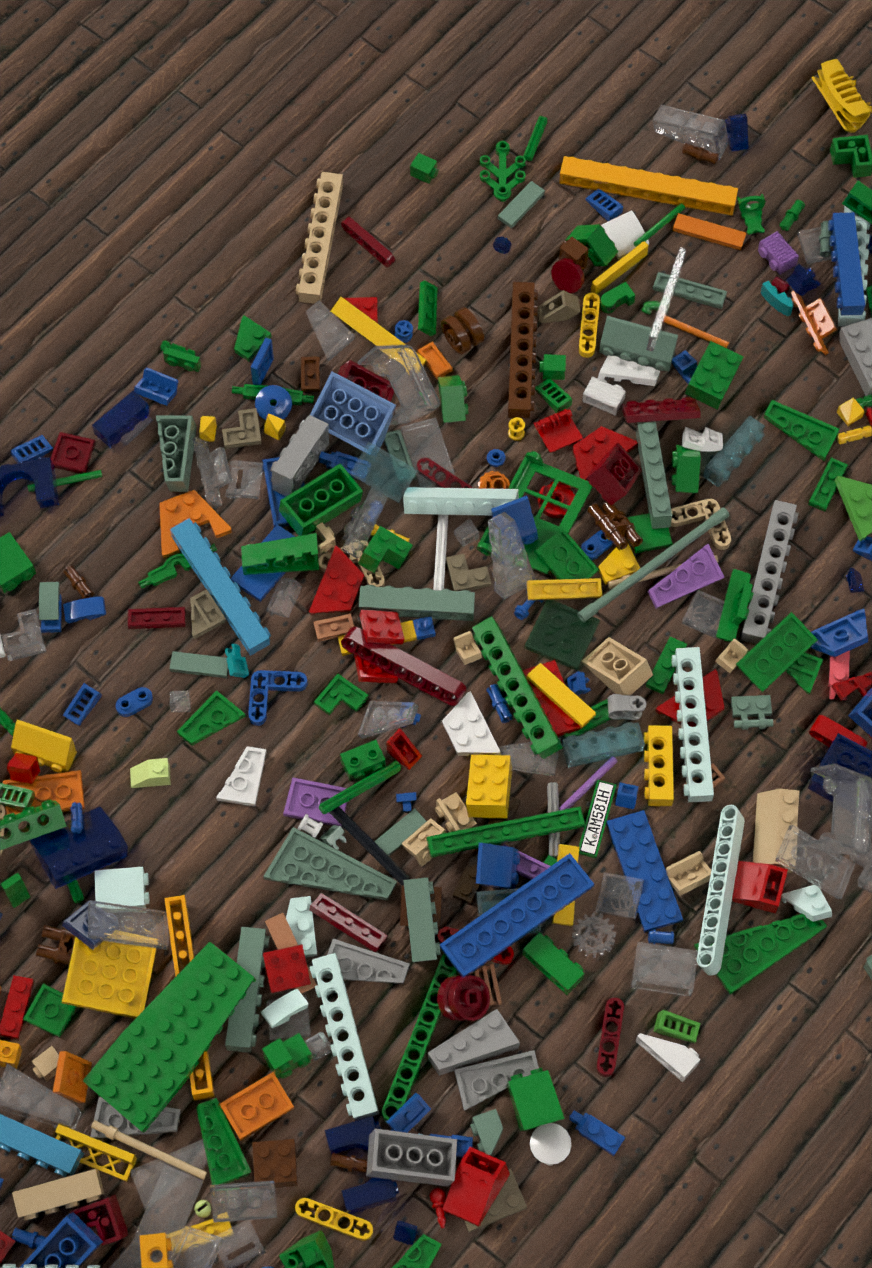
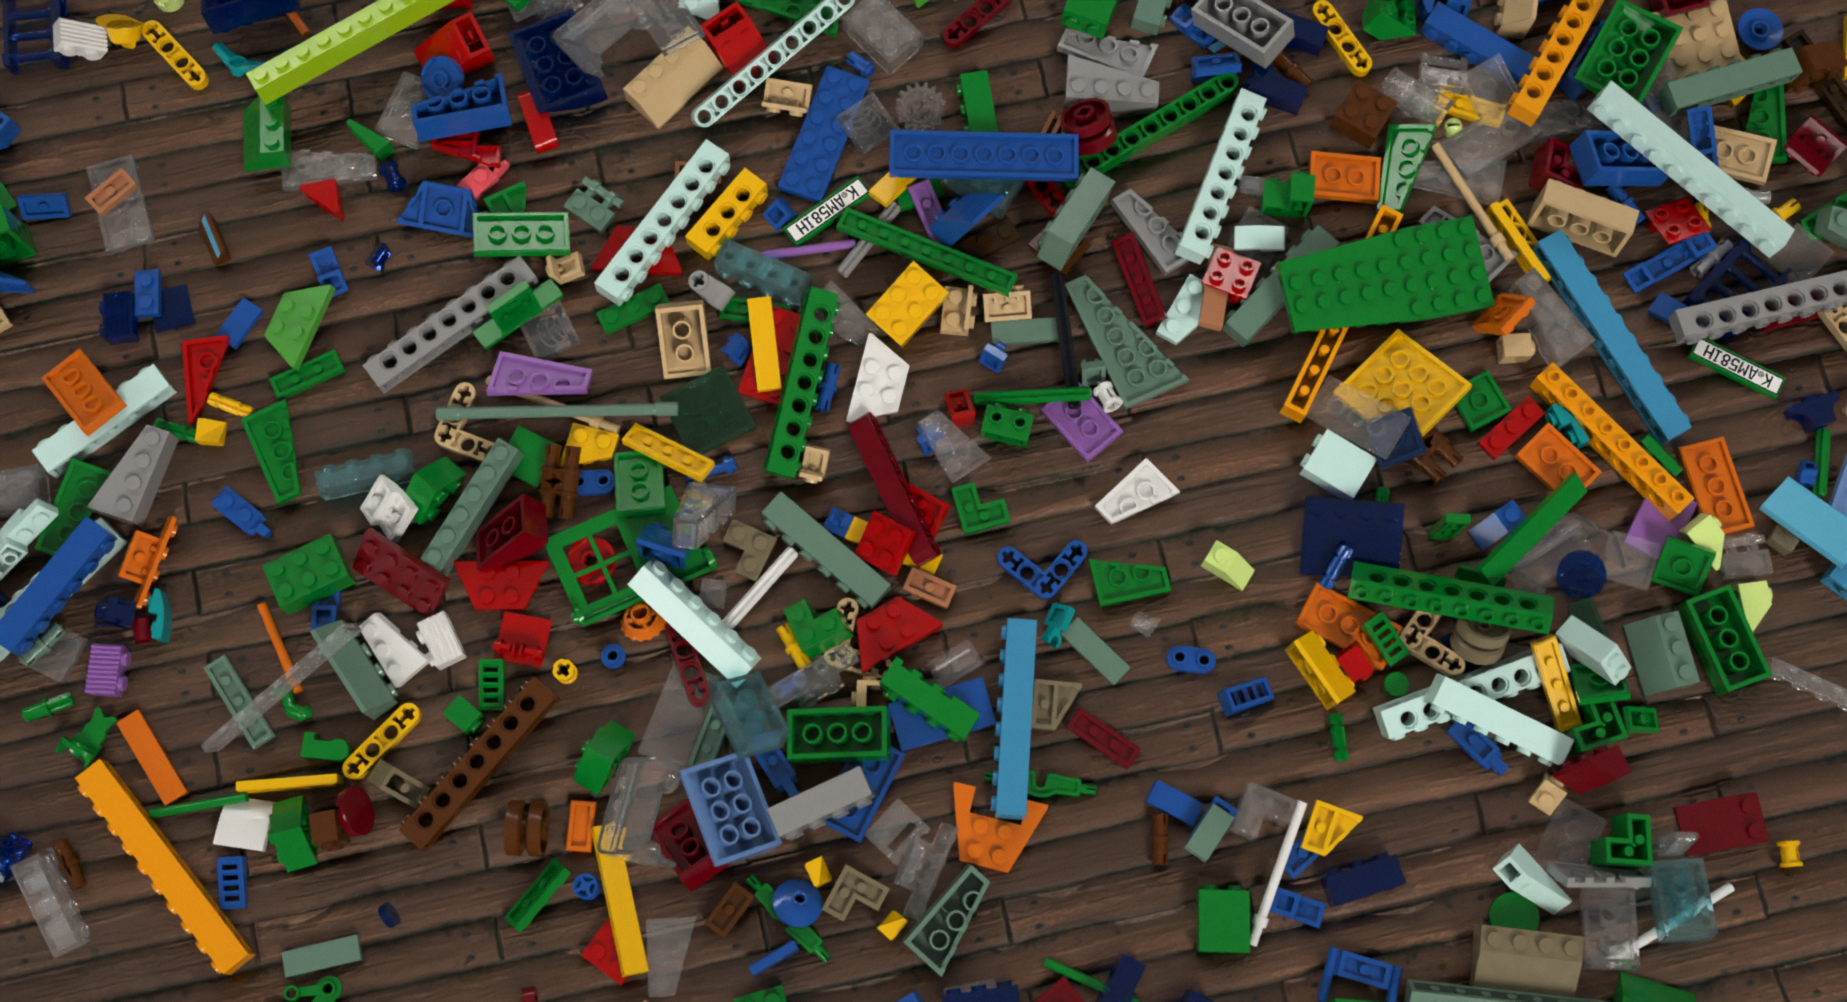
camera: 145 degrees left, 10 degrees up
none -> blue hinge [211,486,274,540]

